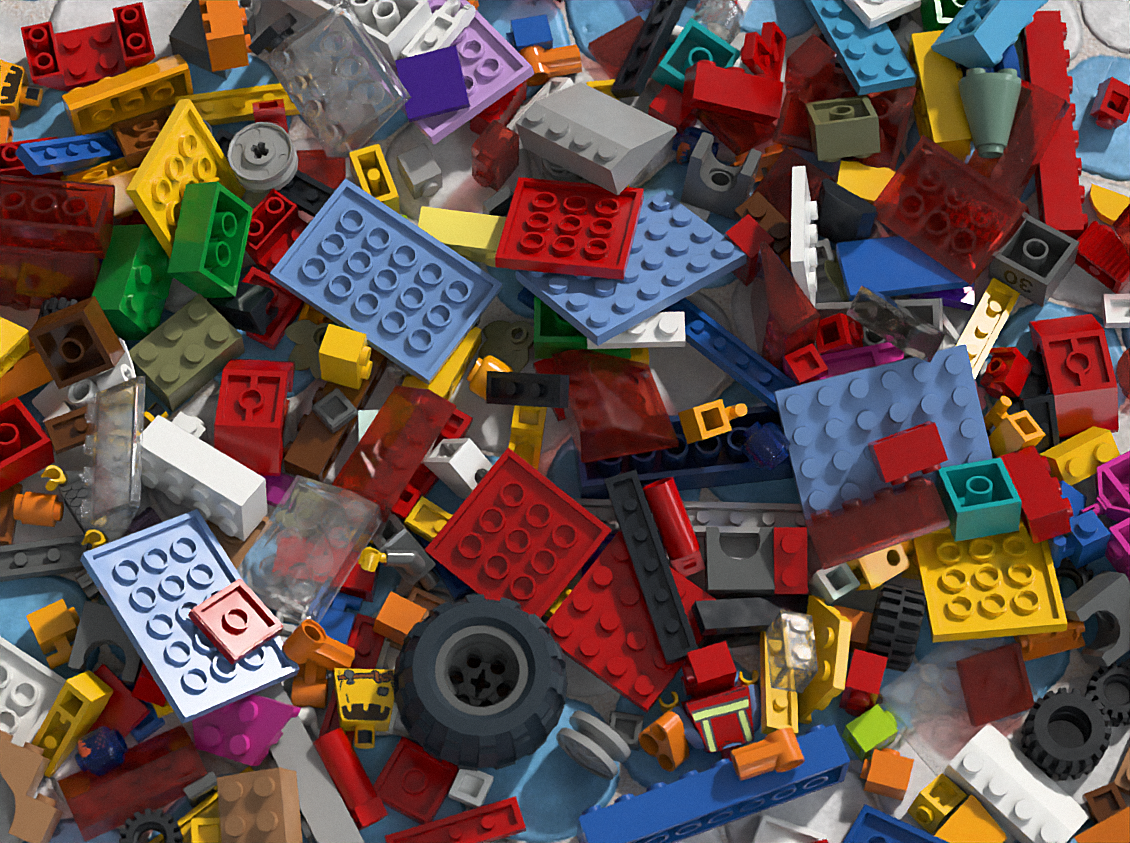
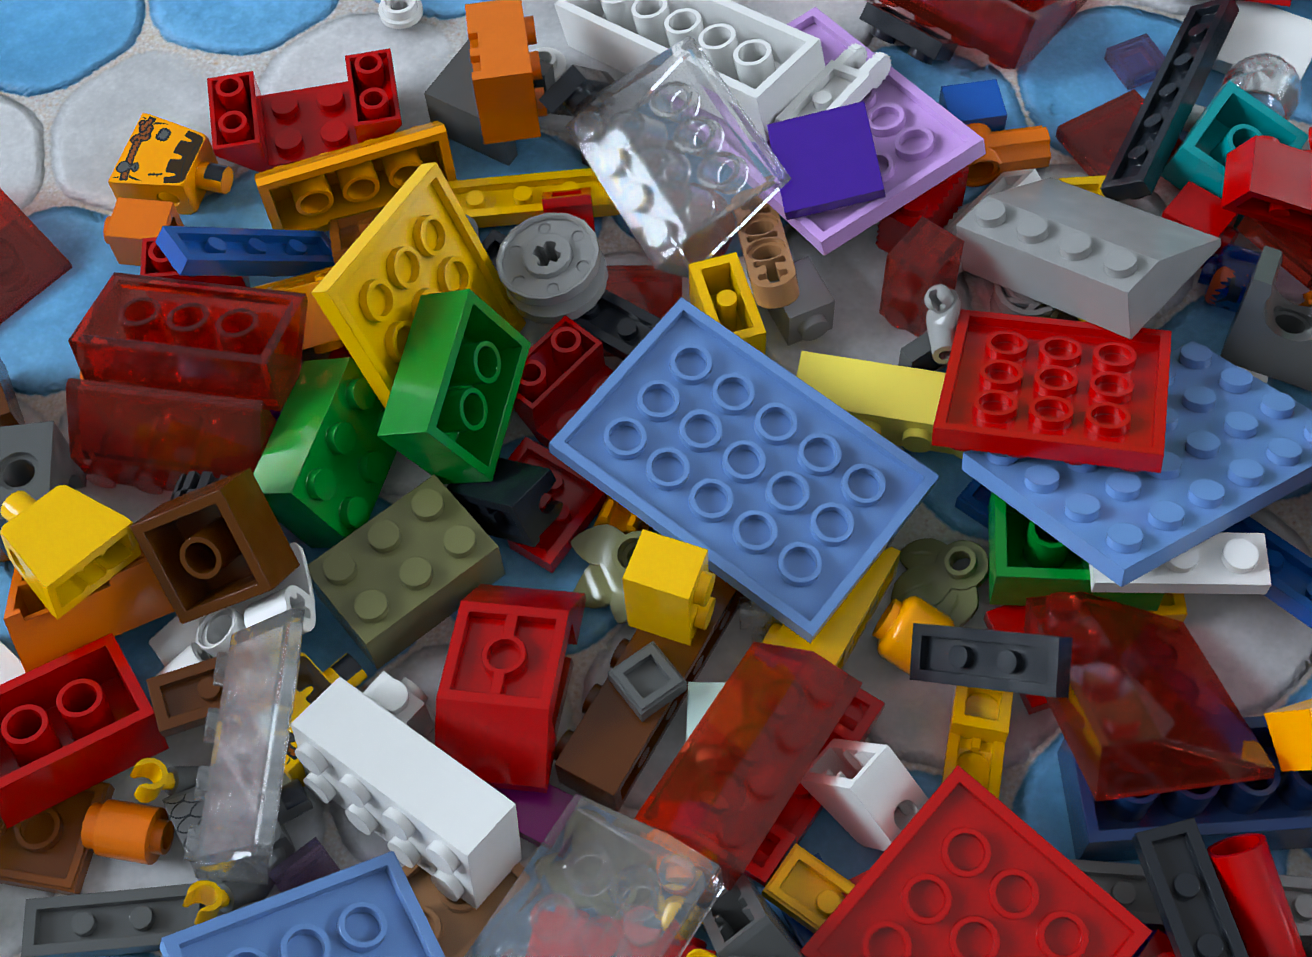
camera: 10 degrees right, 5 degrees down
none -> medium nougat beam [731,190,800,309]
none -> light grey arm [924,284,961,364]

